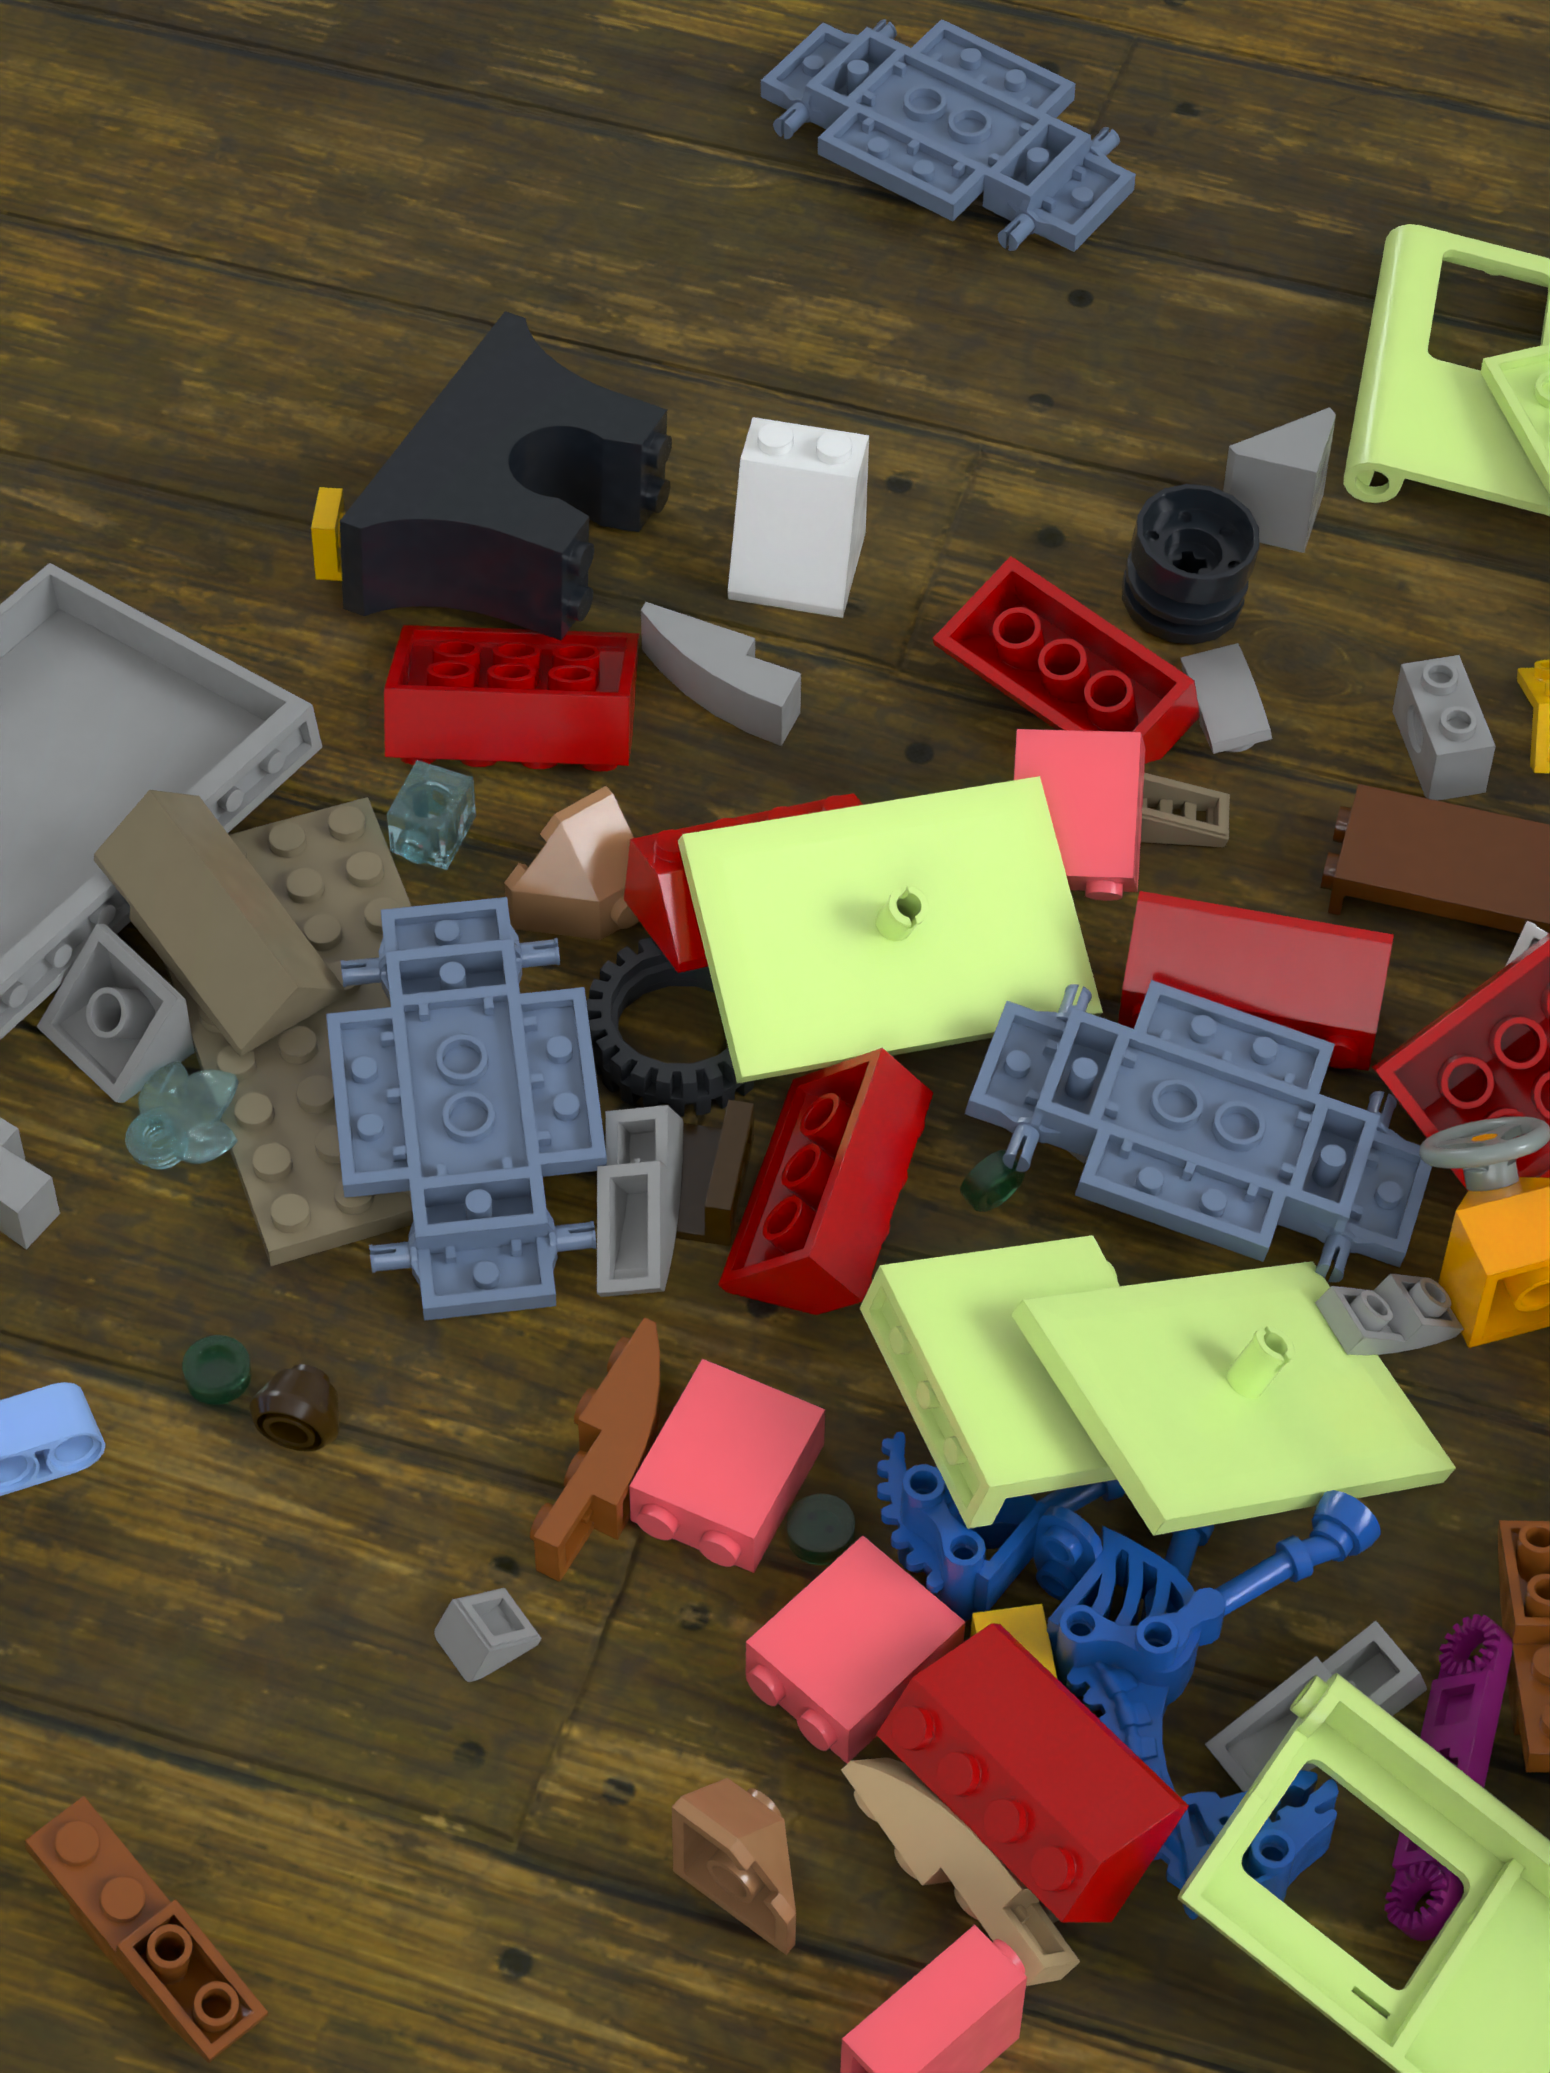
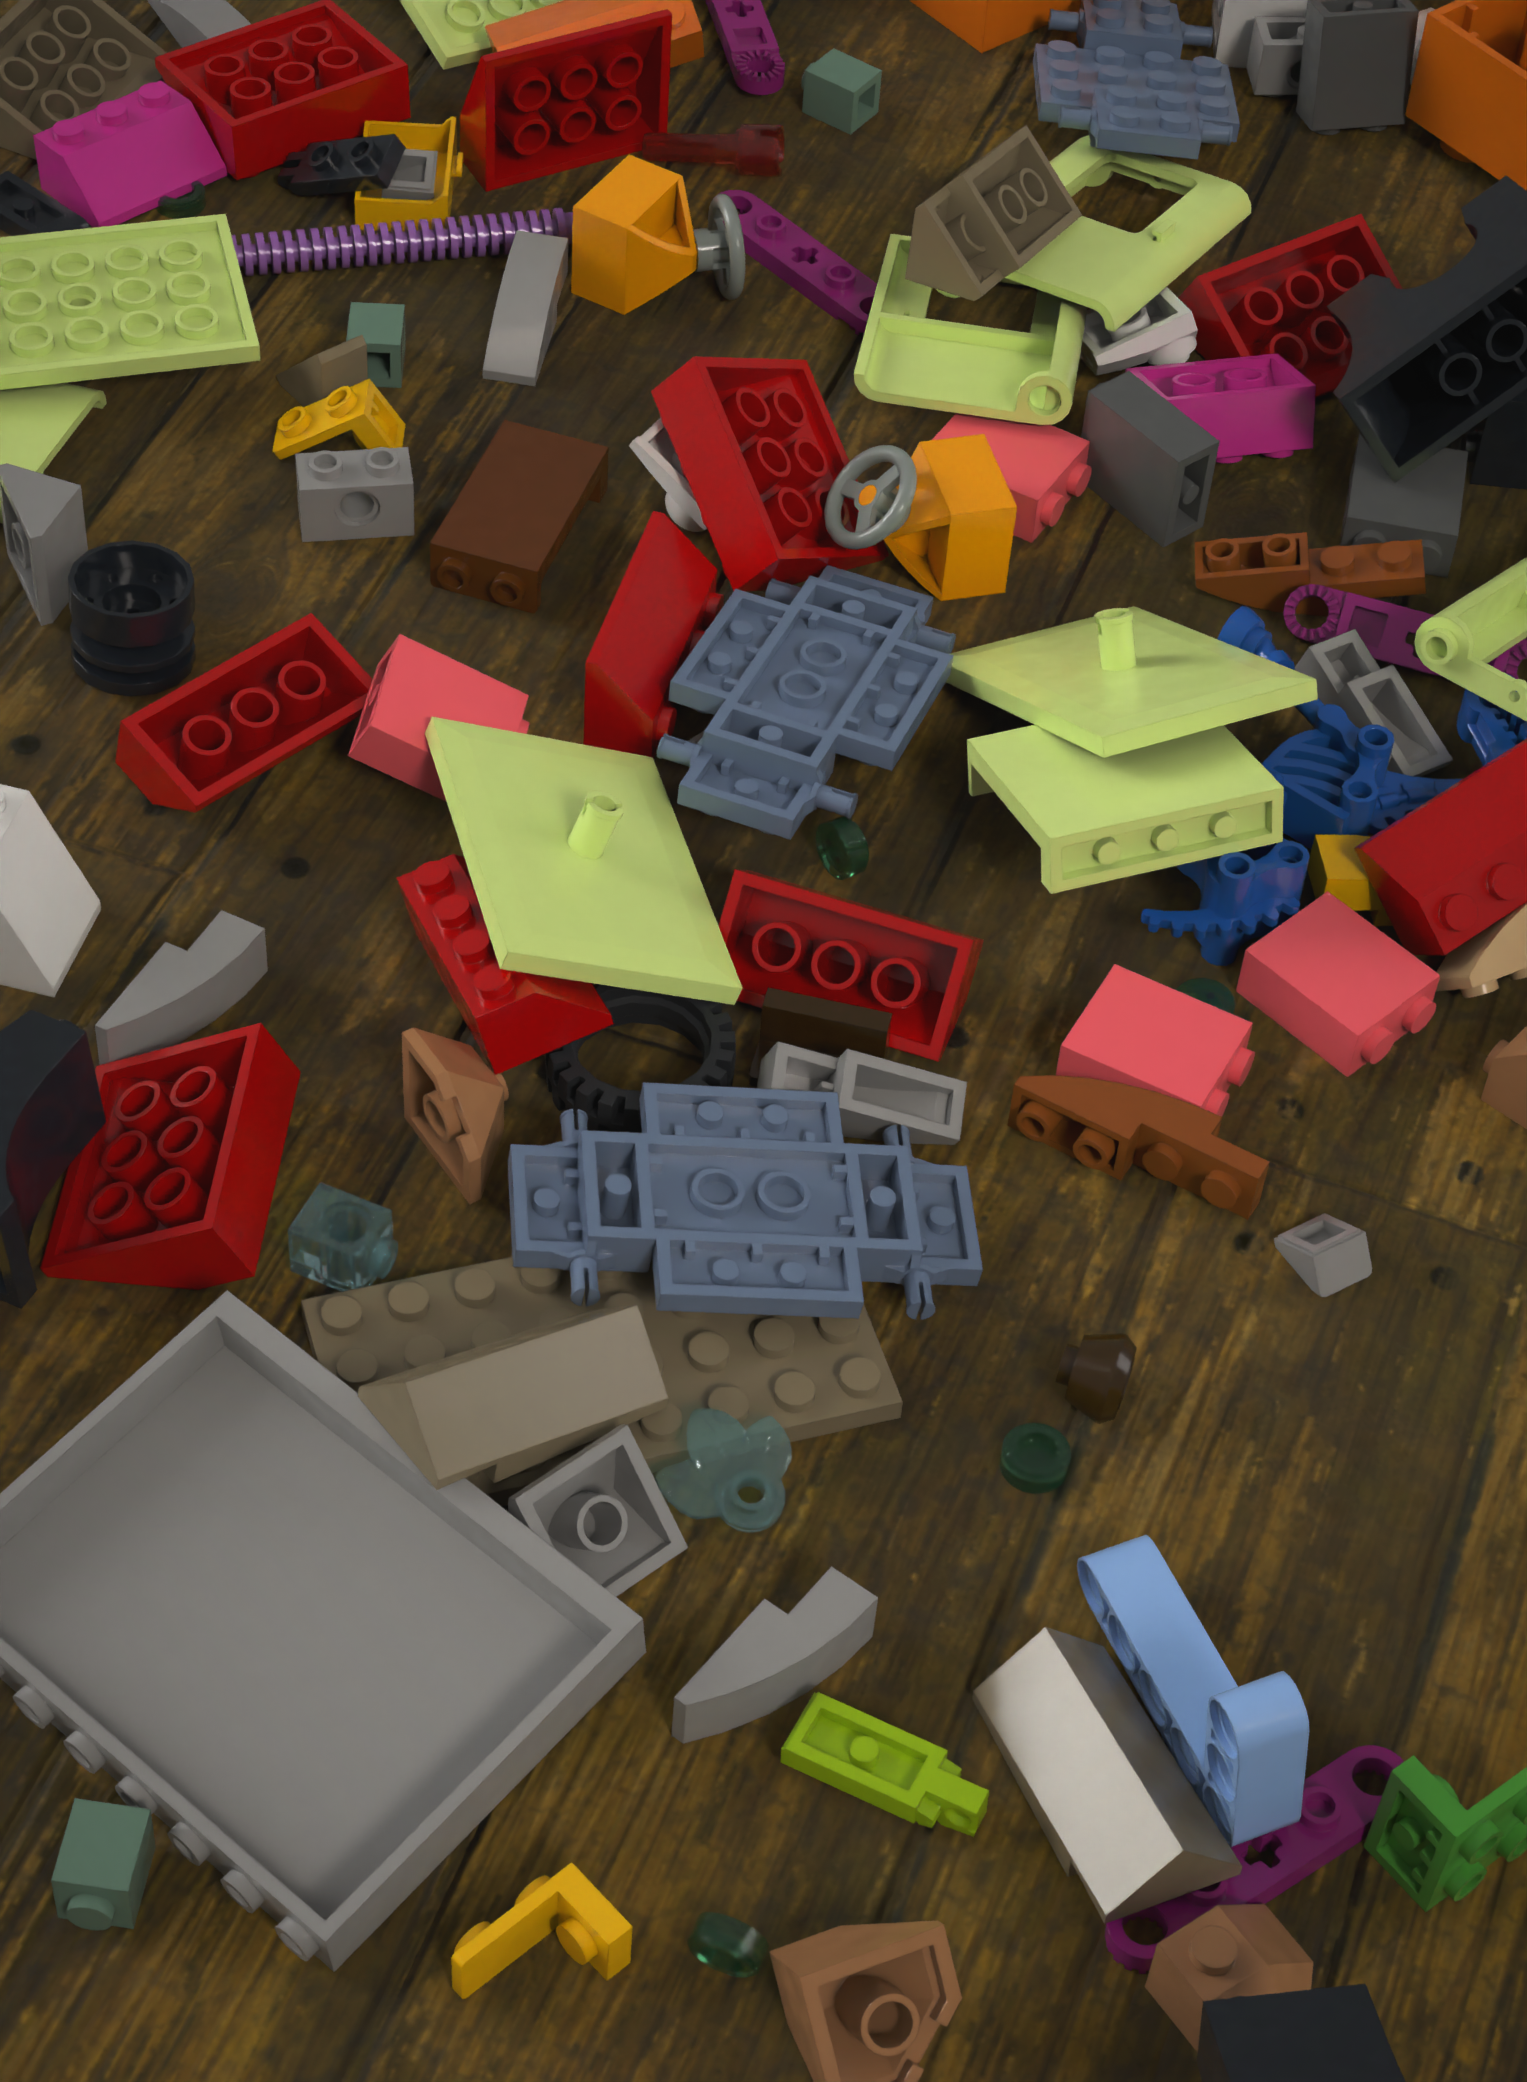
camera: 90 degrees left, 5 degrees down
light grey slope [1180,643,1272,754] -> none
light grey slope [1315,1273,1464,1355] -> none

